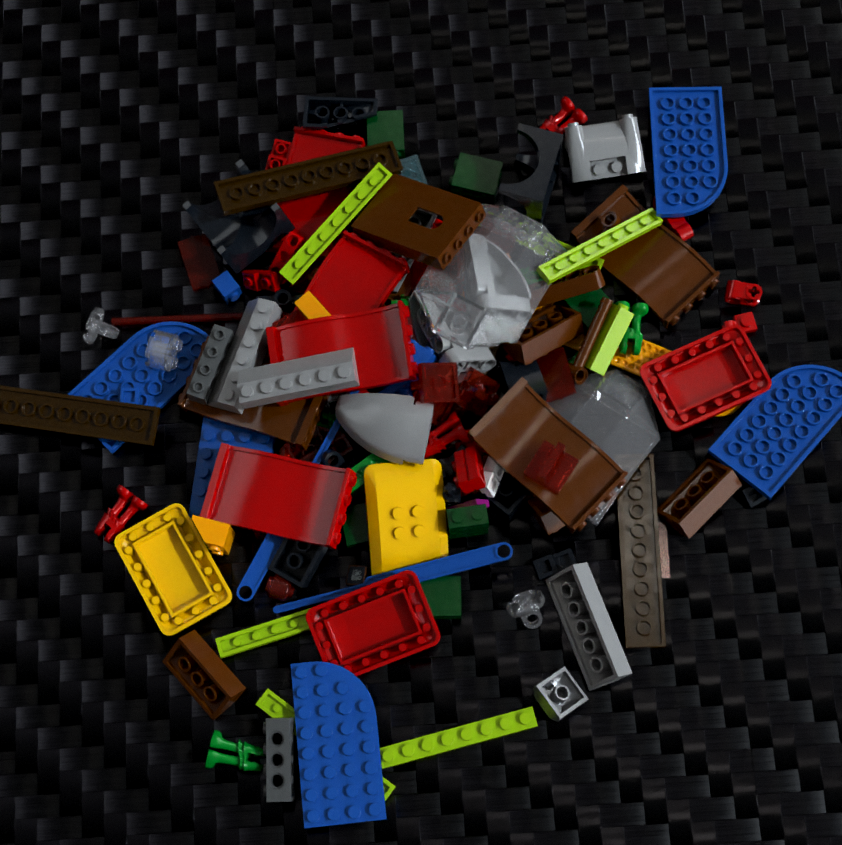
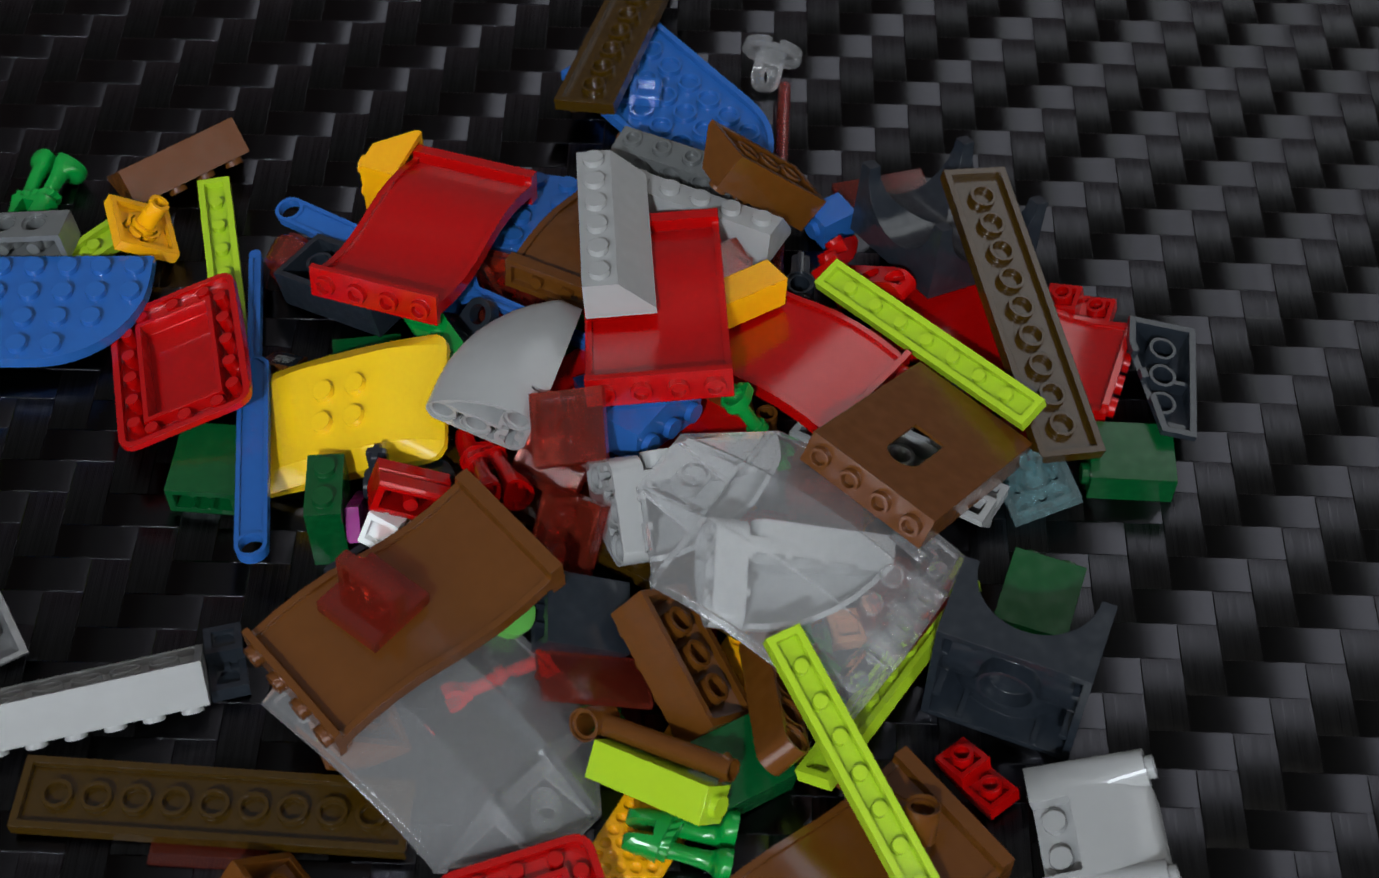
camera: 90 degrees right, 20 degrees down
red piece [94,484,148,544] -> none
yellow wedge [114,503,232,636] -> none
clear brick [145,329,183,372] -> none
clear tile [506,590,545,629] -> none
red piece [539,96,588,134] -> none
none -> light orange plate [103,194,180,264]
none -> reddish brown slope [702,119,826,231]
none -> red slope [935,737,1020,821]

